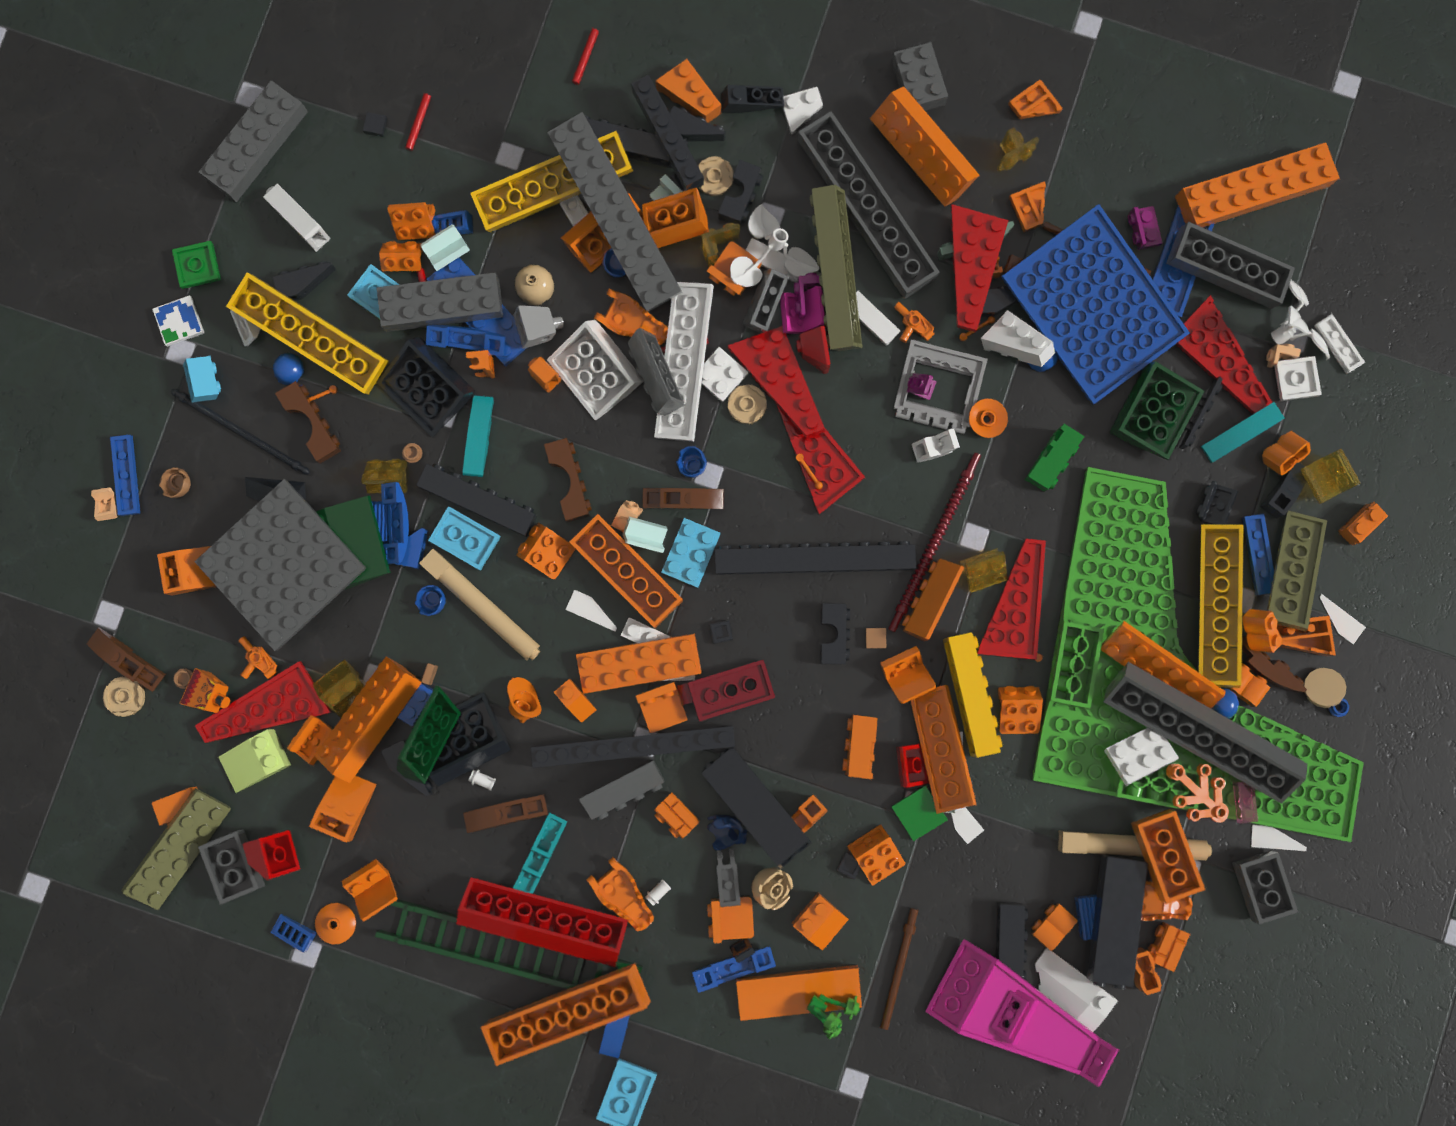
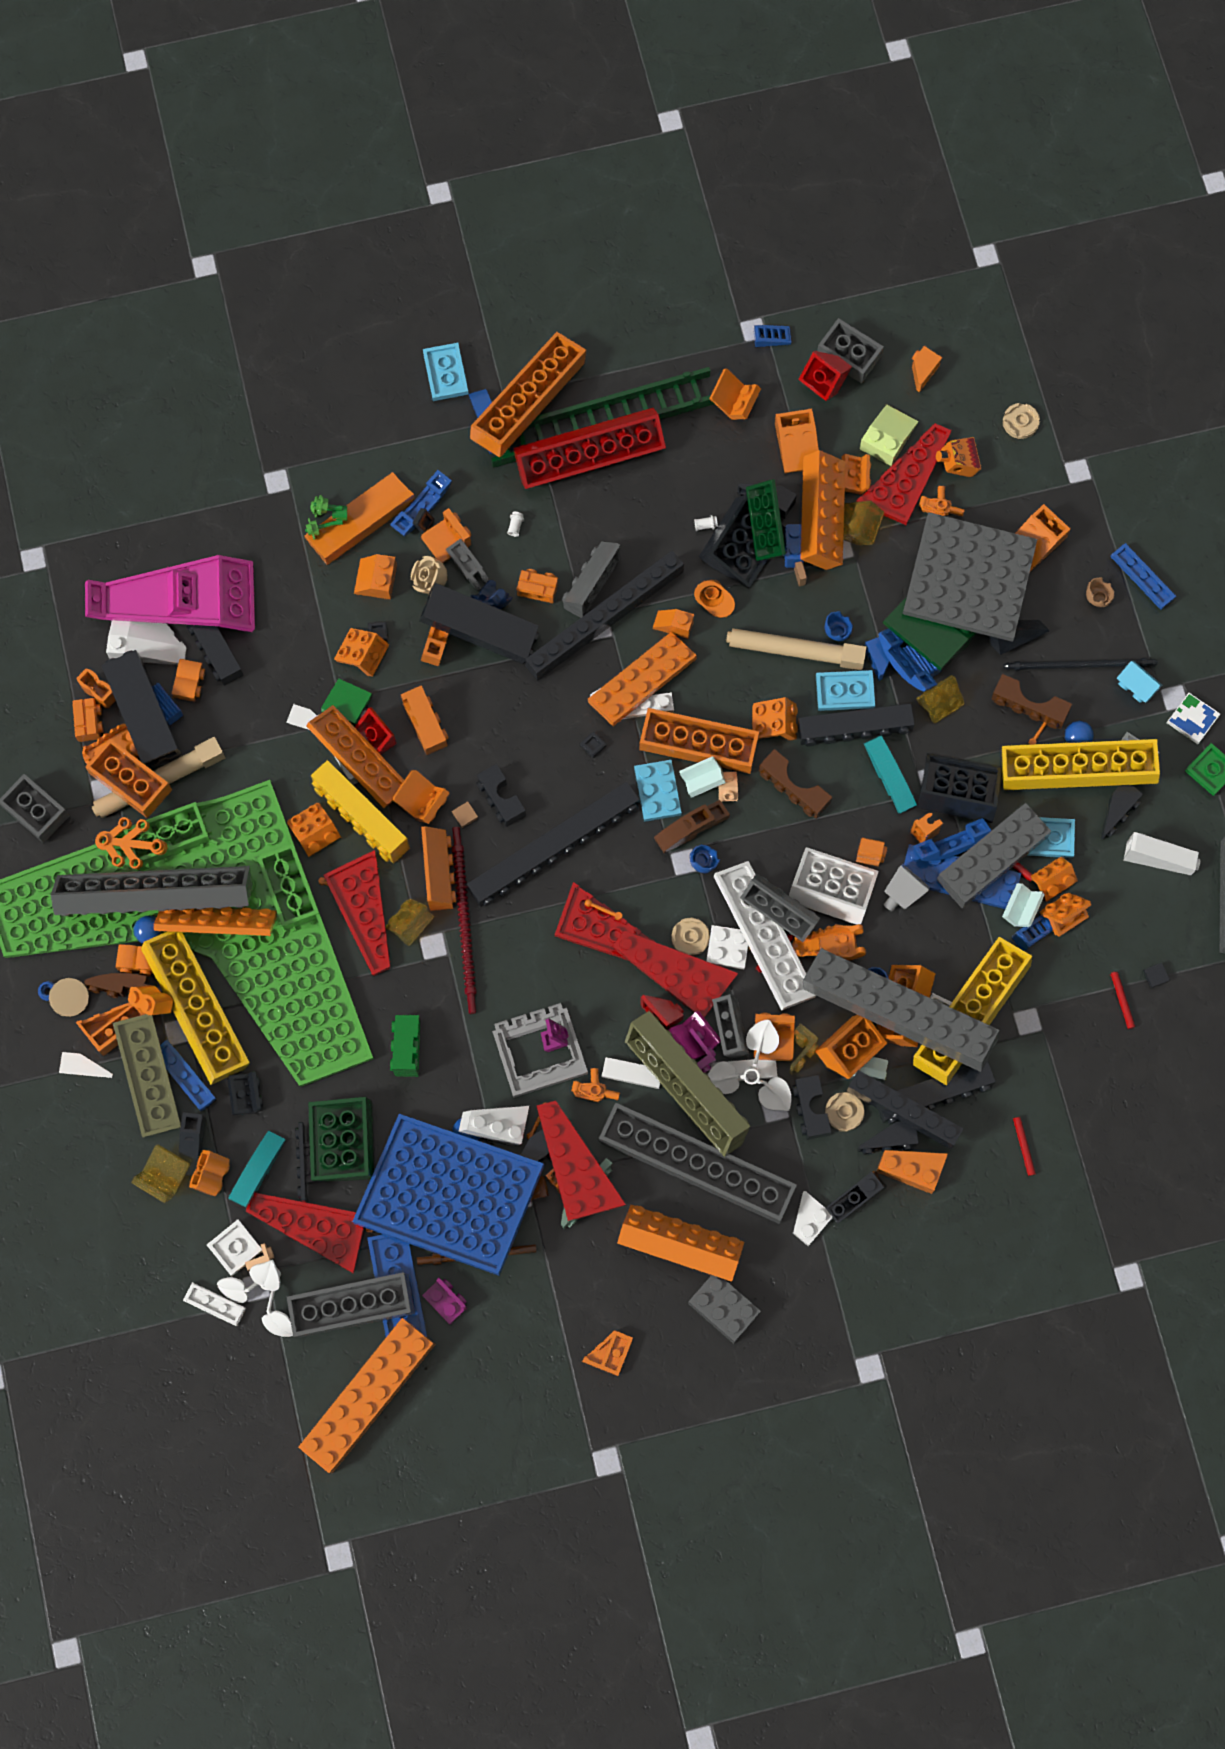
camera: 155 degrees right, 10 degrees down
reddish brown slope [87,627,166,692] -> none
light nougat bracket [91,488,117,521] -> none
olive plate [121,788,231,910] -> none
medium nougat plate [174,669,193,689] -> none
orange dish [315,903,356,944] -> none
medium nougat plate [402,443,423,463] -> none
reddish brown slope [463,795,548,833] -> none
teal slope [513,813,568,894] -> none
tan cylinder [515,265,554,305] -> none
white sticker [566,590,617,632] -> none
orange animal [586,857,654,931] -> none
orange bracket [636,682,688,733] -> none
dark red hinge [676,659,775,721] -> none
reddish brown bar [880,908,919,1030] -> none
white brick [912,429,960,463] -> none
orange dish [969,399,1008,438] -> none
clear yellow bracket [997,127,1039,172] -> none
orange wing [1009,181,1046,232] -> none
white plate [1104,728,1179,786] -> none
clear pink slope [1233,781,1258,823] -> none
white sticker [1251,825,1307,851] -> none
orange brick [1338,502,1388,545] -> none

